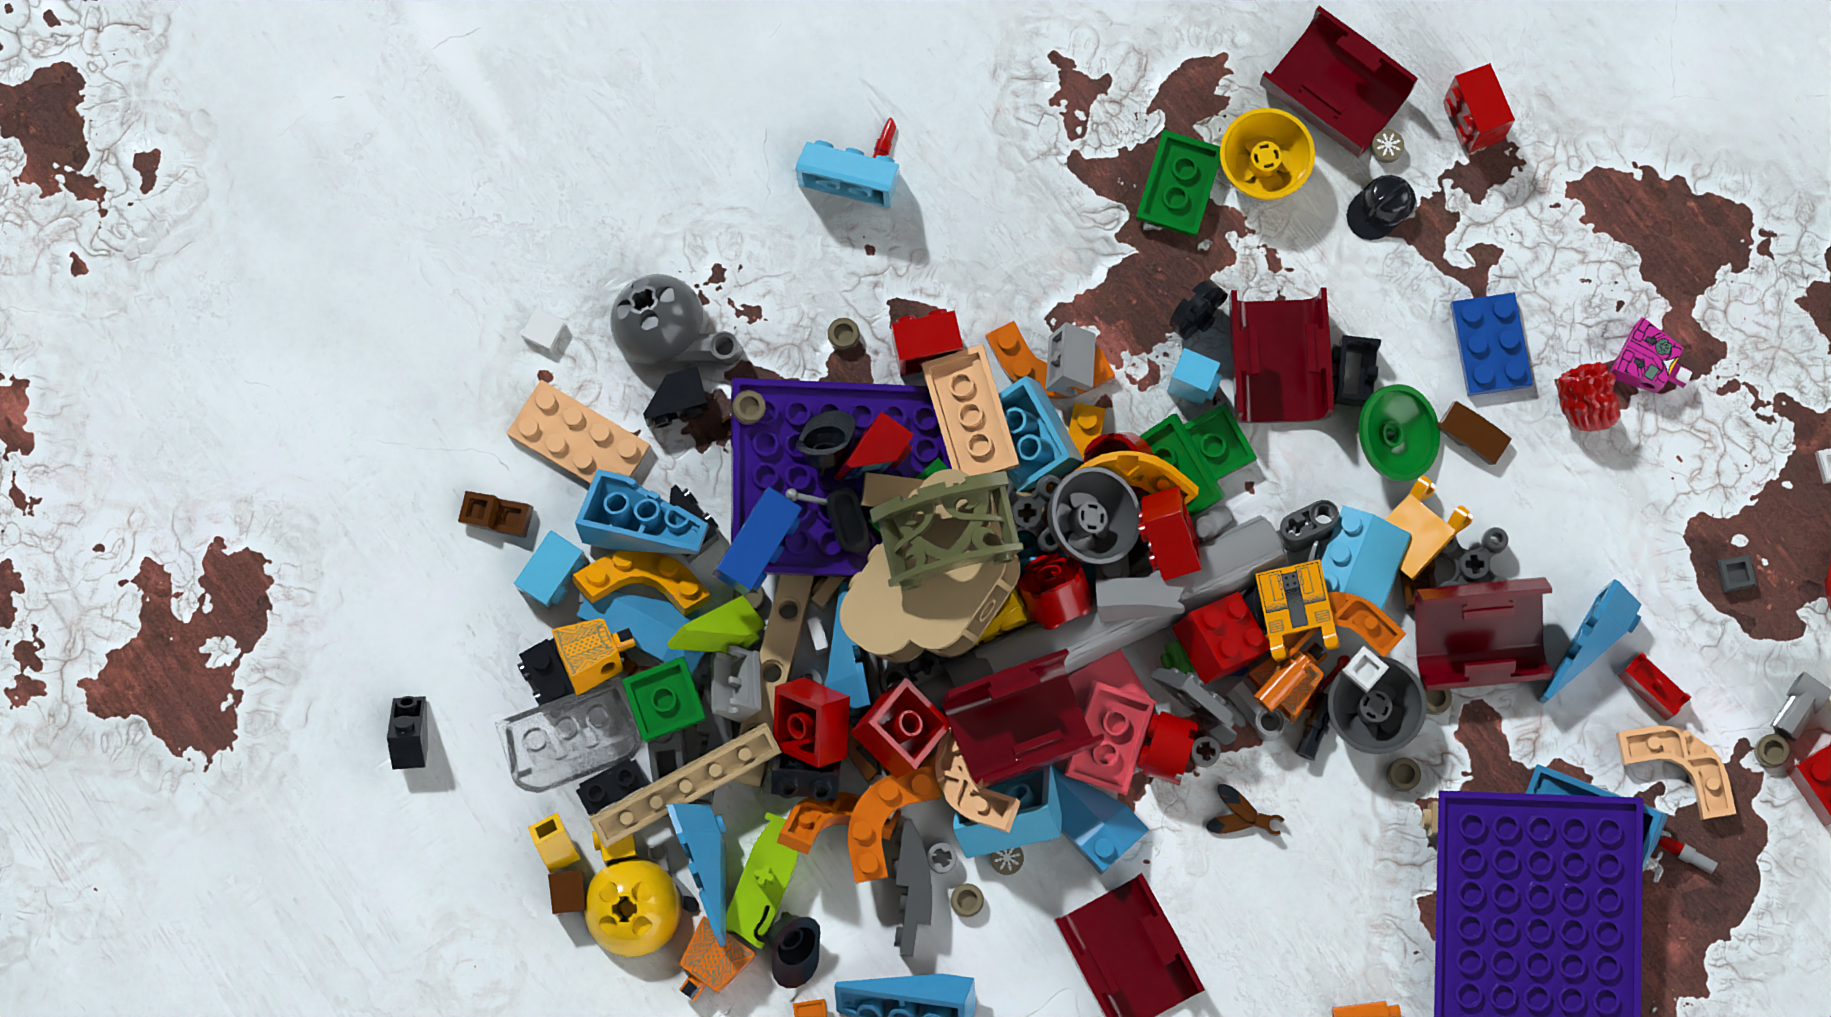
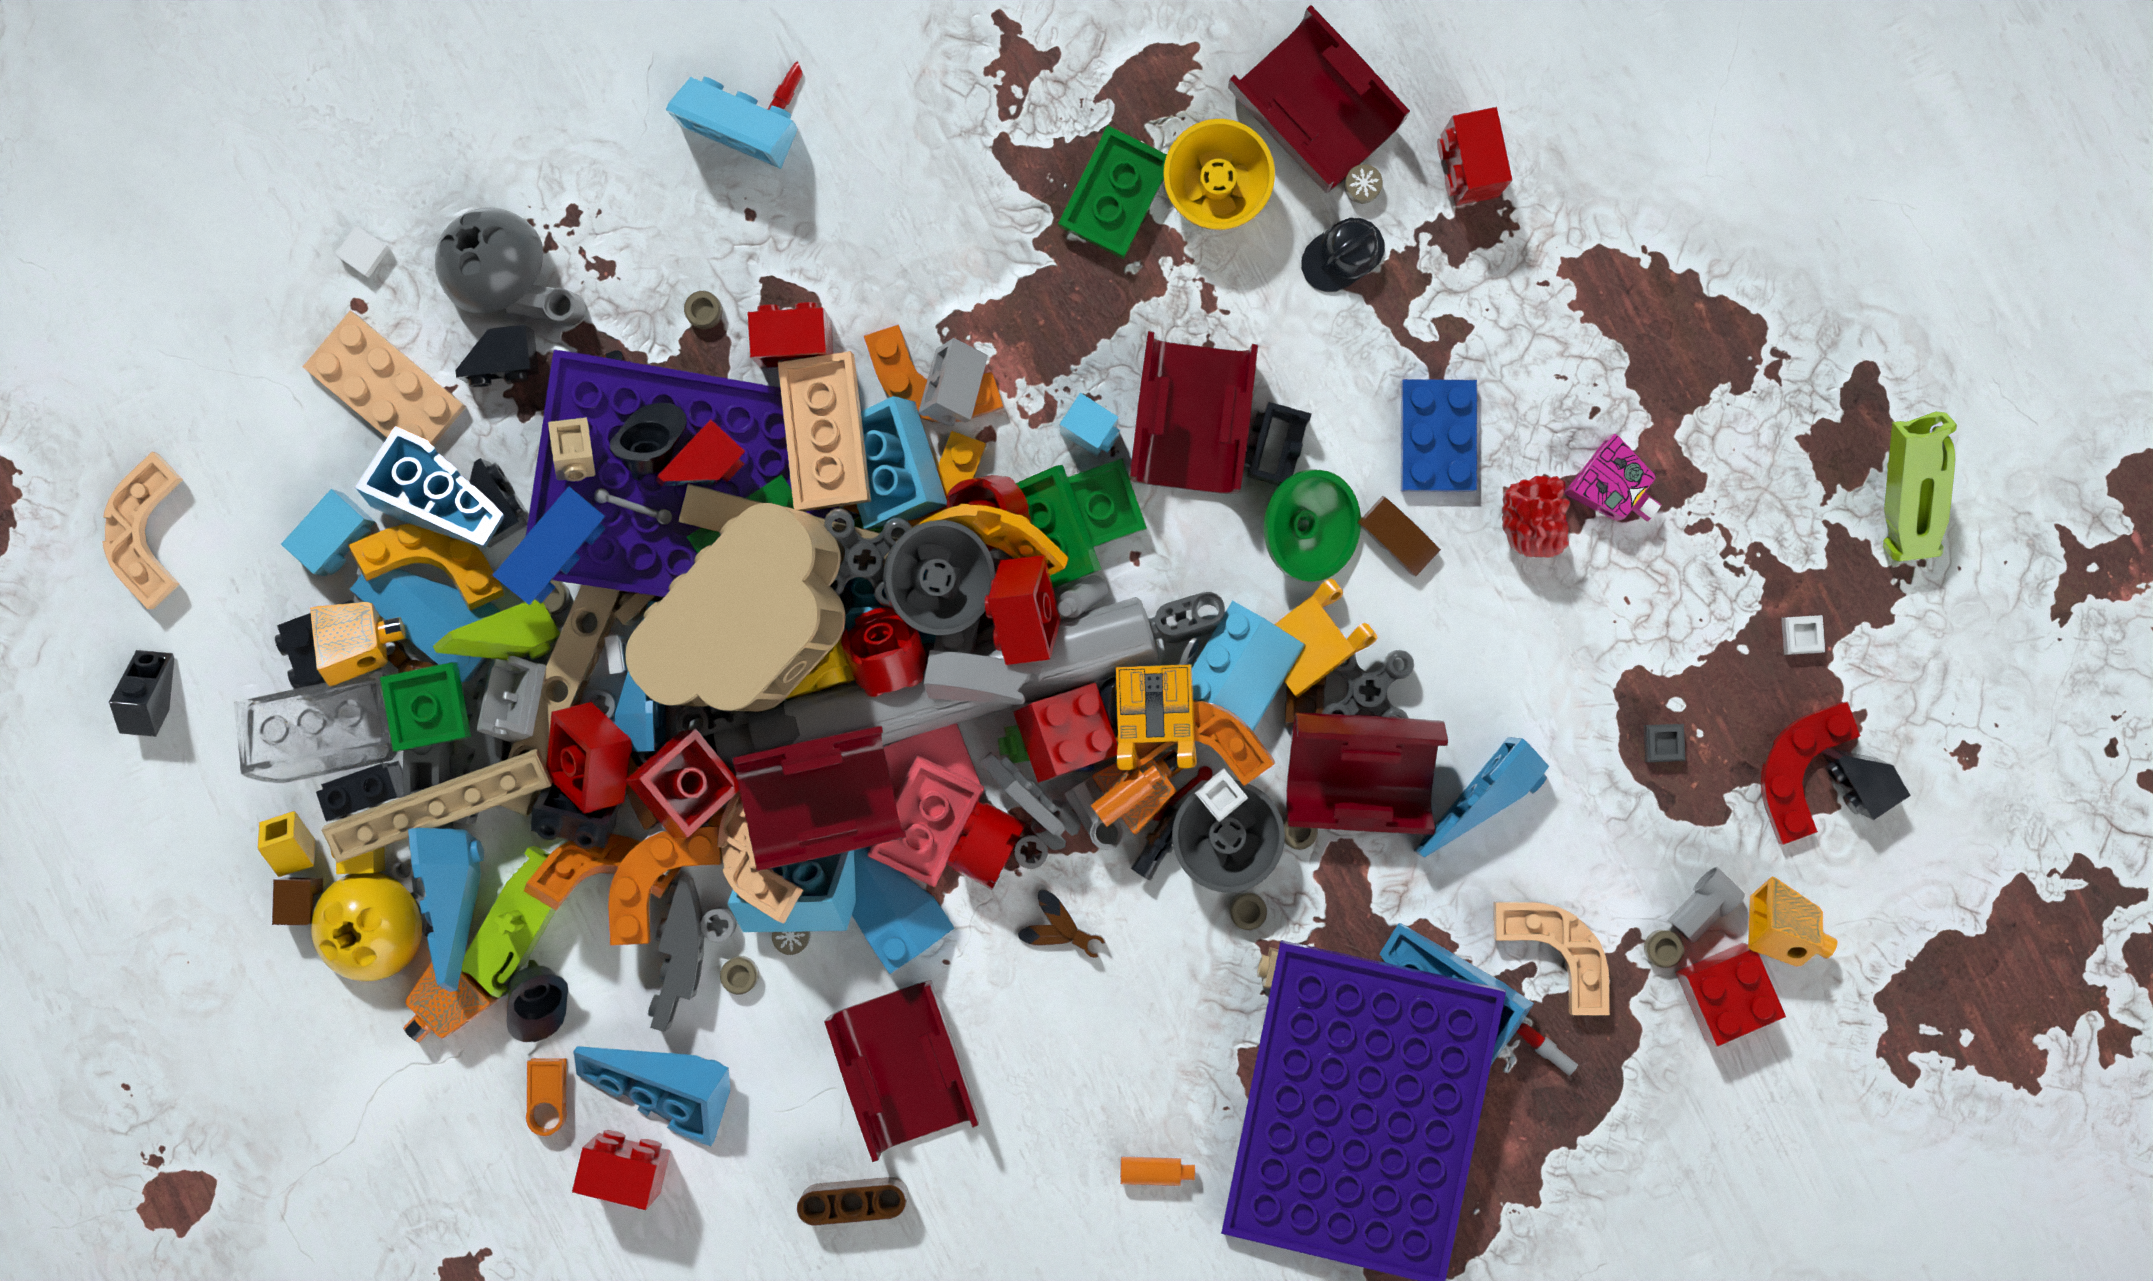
camera: 10 degrees right, 10 degrees up
reddish brown slope [458,491,534,538] -> none
dark tan tile [731,390,766,425] -> none
black tile [825,488,869,552] -> none
olive fence [870,471,1024,591] -> none
black plate [1170,279,1228,341] -> none
red hinge [1618,651,1692,721] -> none
none -> light nougat plate [102,452,183,609]
none -> tan bracket [548,417,595,481]

